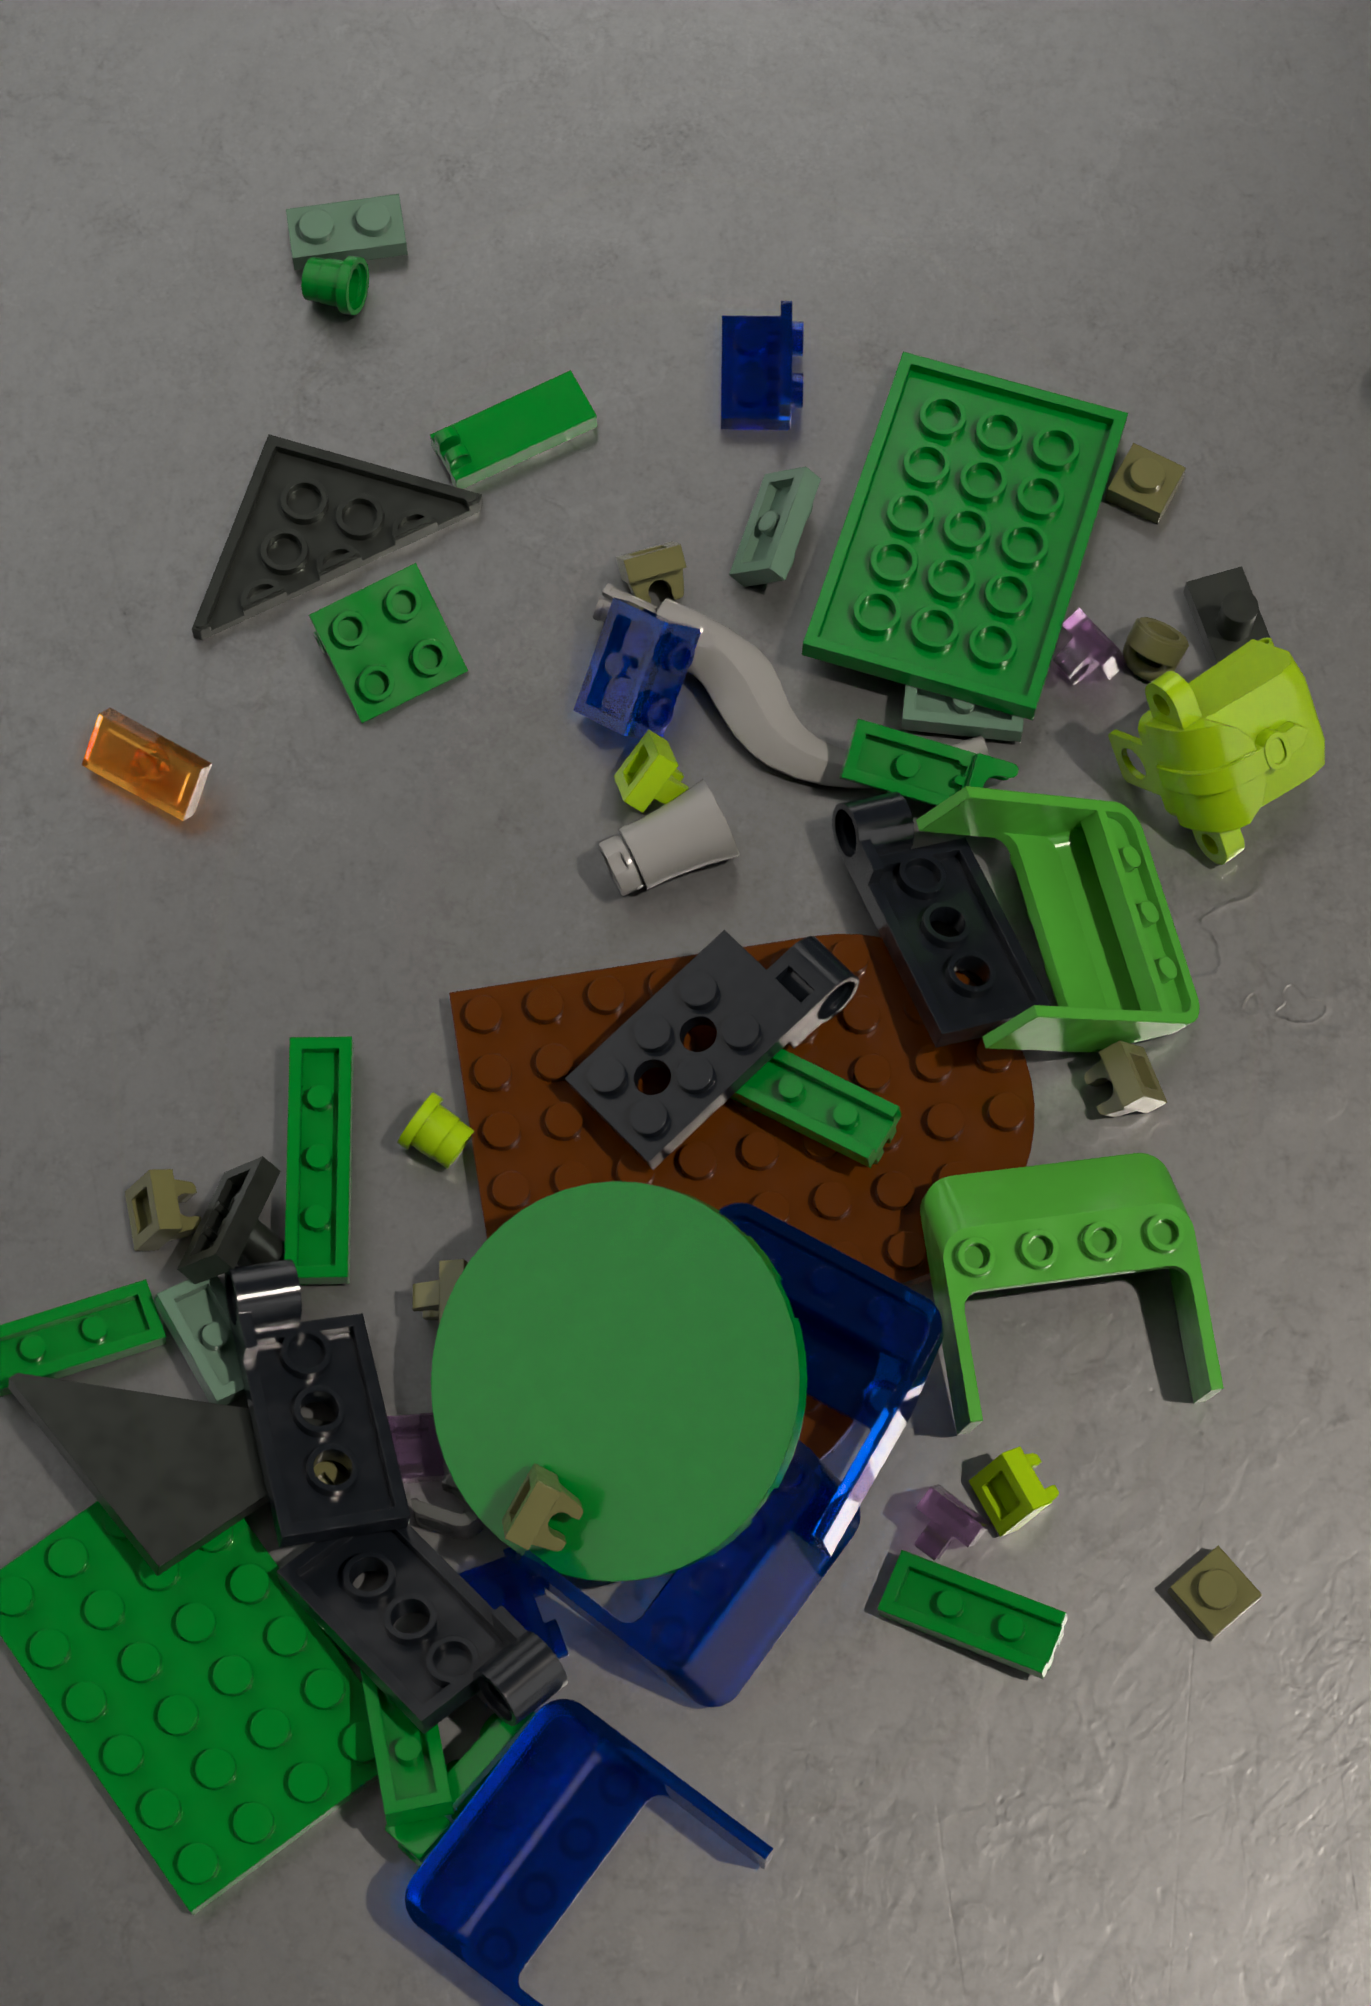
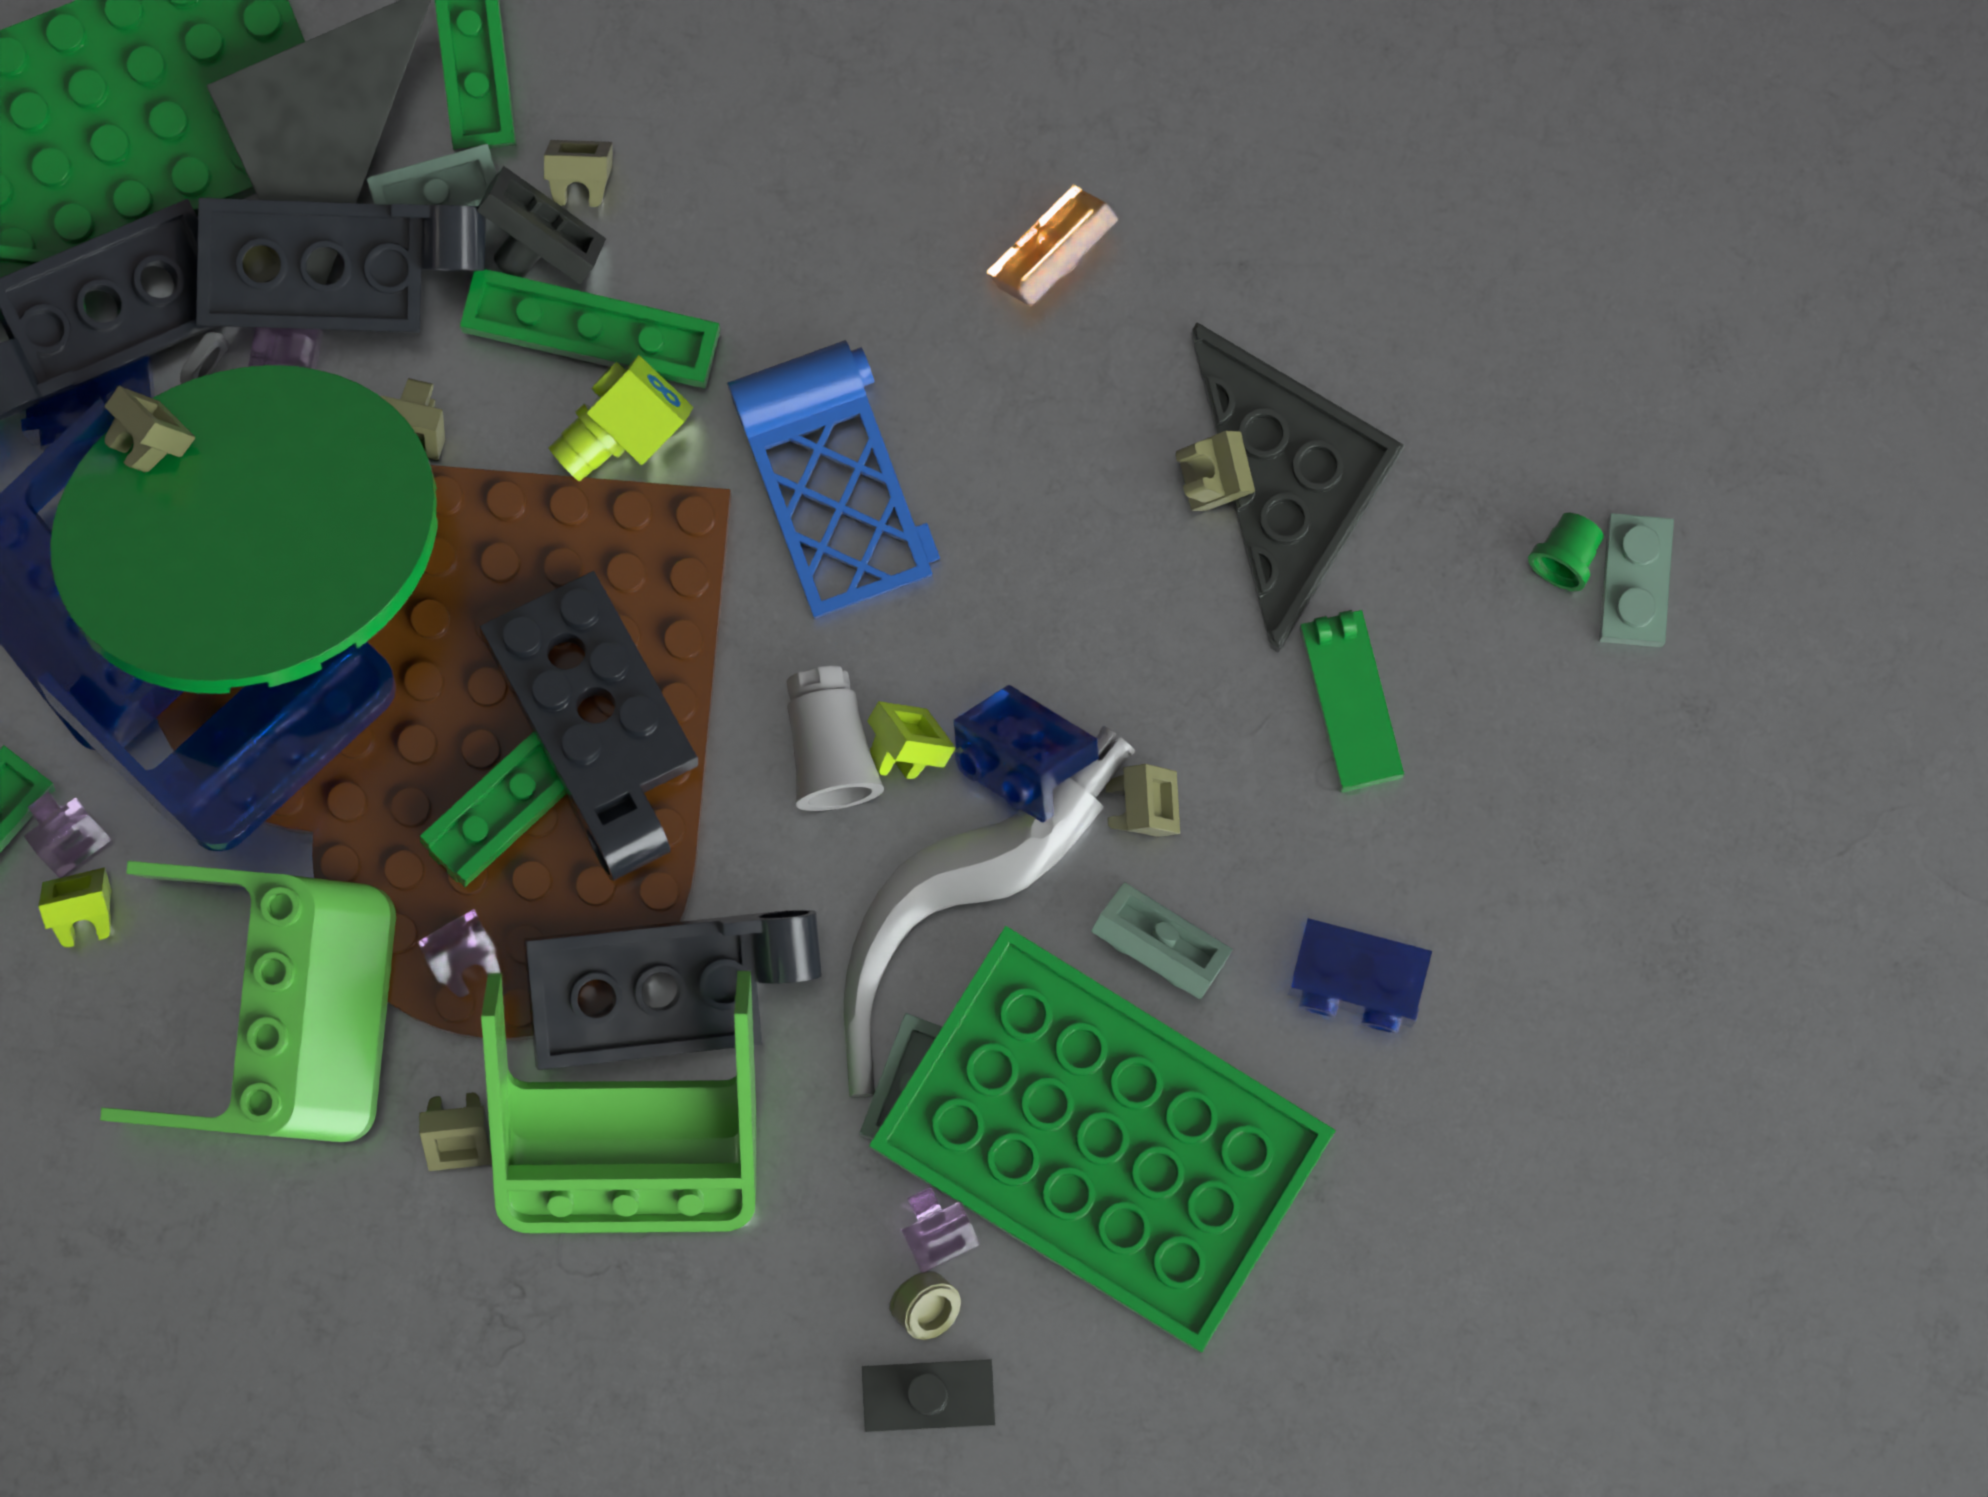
camera: 105 degrees right, 10 degrees up
green hinge [308,563,468,723] -> none
green plate [839,718,1019,807] -> none
olive plate [1105,443,1186,525] -> none
lime piece [1108,638,1325,865] -> none
none -> clear purple tile [418,909,500,997]
none -> lime brick [587,355,694,465]
none -> blue piece [727,340,940,619]
none -> olive tile [1175,431,1255,511]

